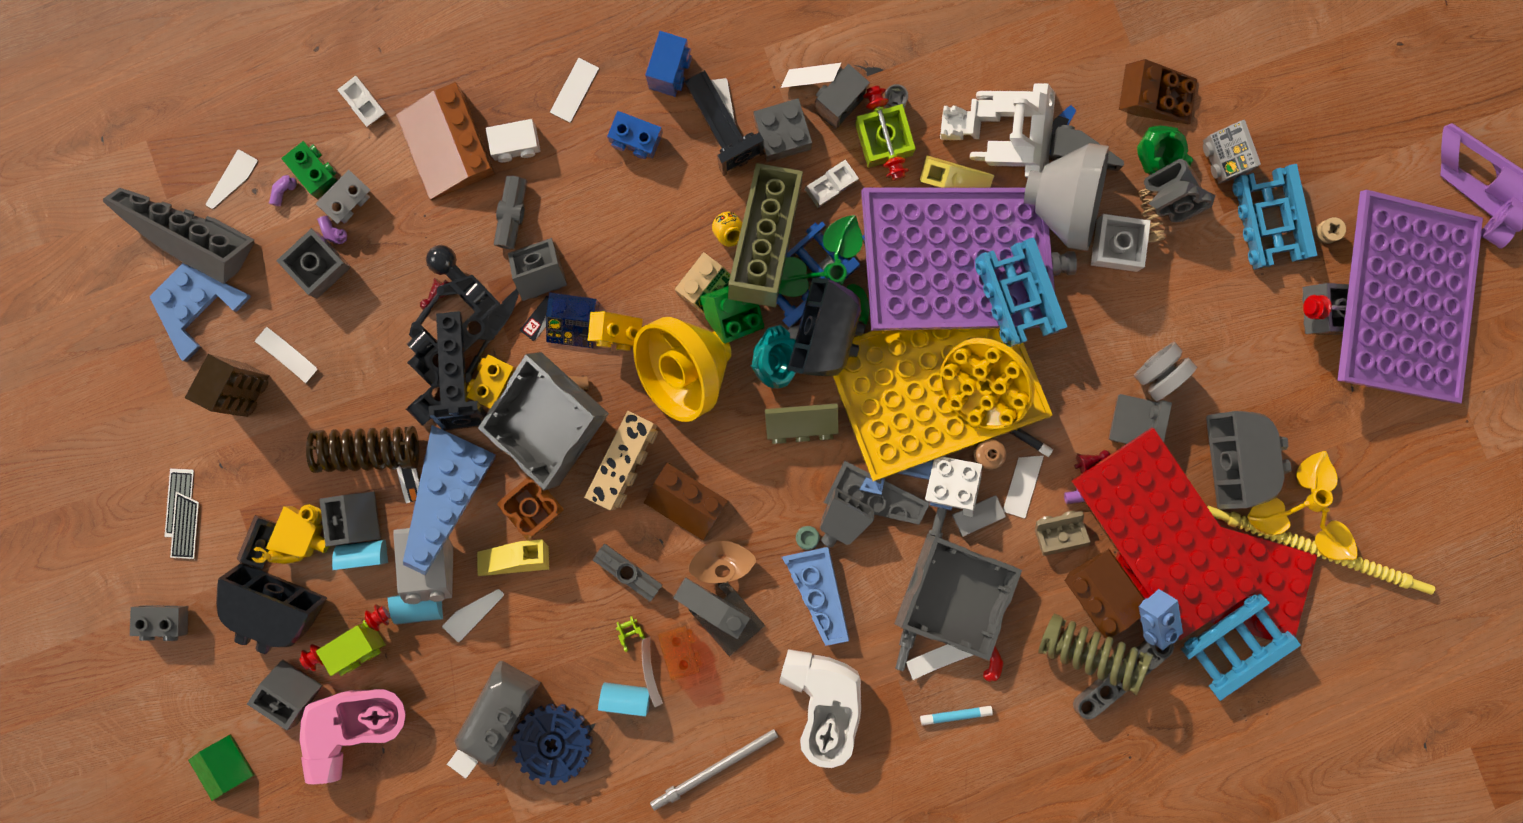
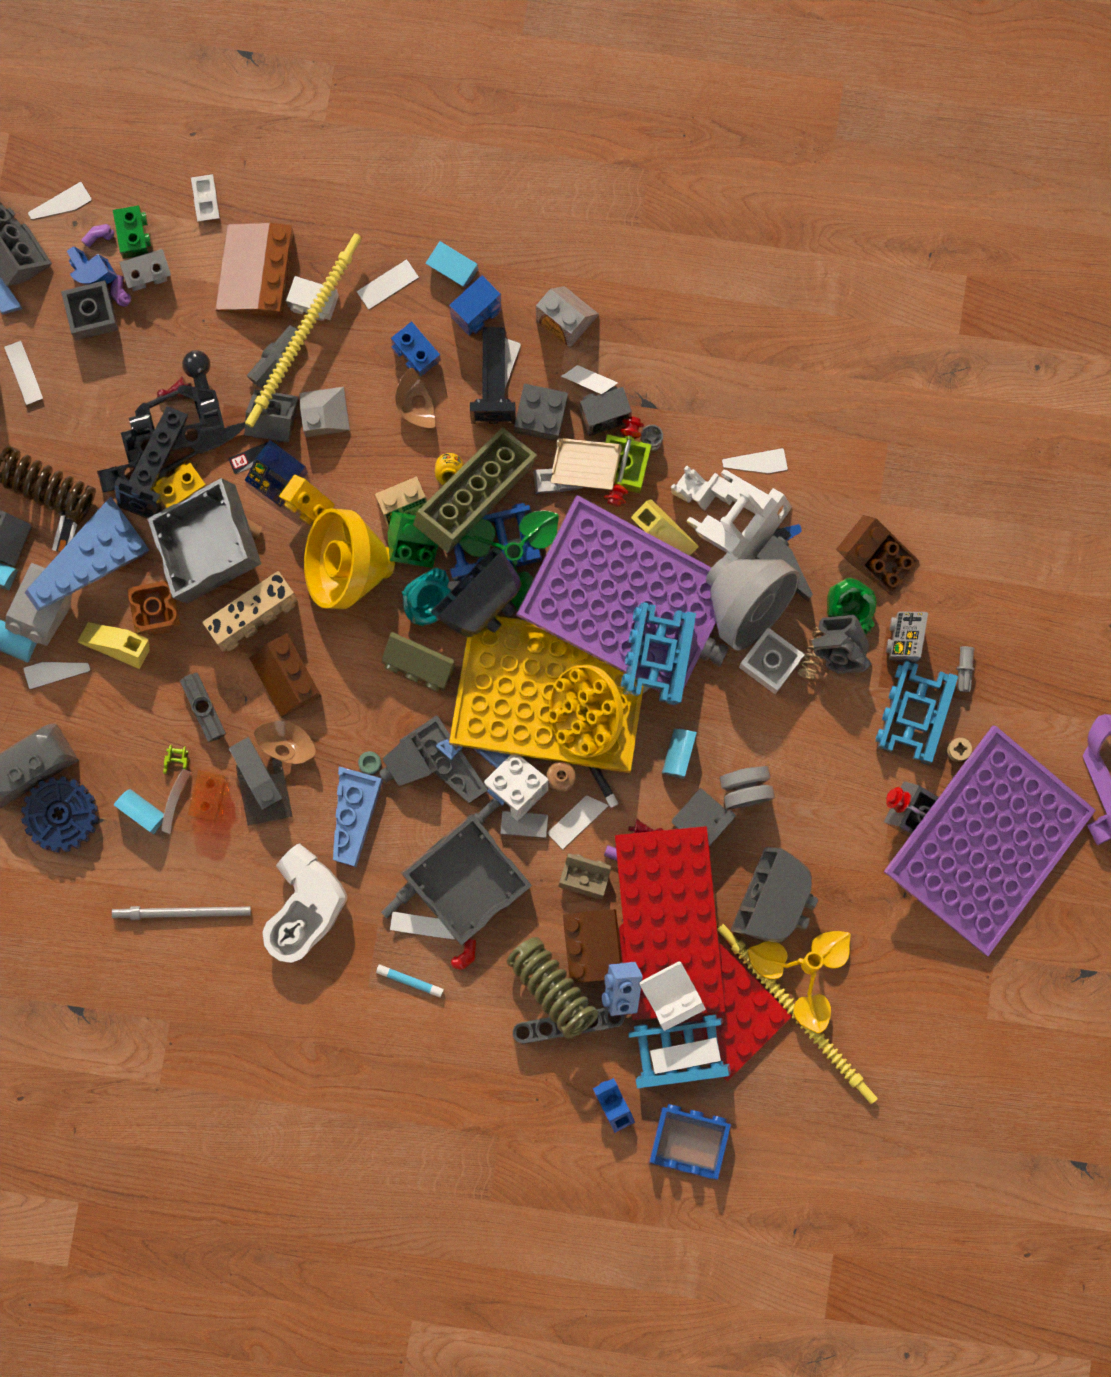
camera: 25 degrees right, 5 degrees down
none -> brick [67,246,118,285]
none -> light yellow hose [245,234,362,428]
none -> light grey slope [299,387,350,437]
none -> medium nougat piece [395,368,436,428]
none -> medium azure brick [426,241,478,287]
none -> light grey slope [536,286,599,348]
none -> tan piece [550,438,622,490]
none -> blue brick [593,1078,635,1133]
none -> white bracket [639,962,706,1031]
none -> clear window [649,1104,731,1180]
none -> white sticker [650,1038,721,1074]
none -> medium azure brick [662,729,697,779]
none -> white sticker [722,448,788,473]
none -> light grey axle [956,646,975,692]

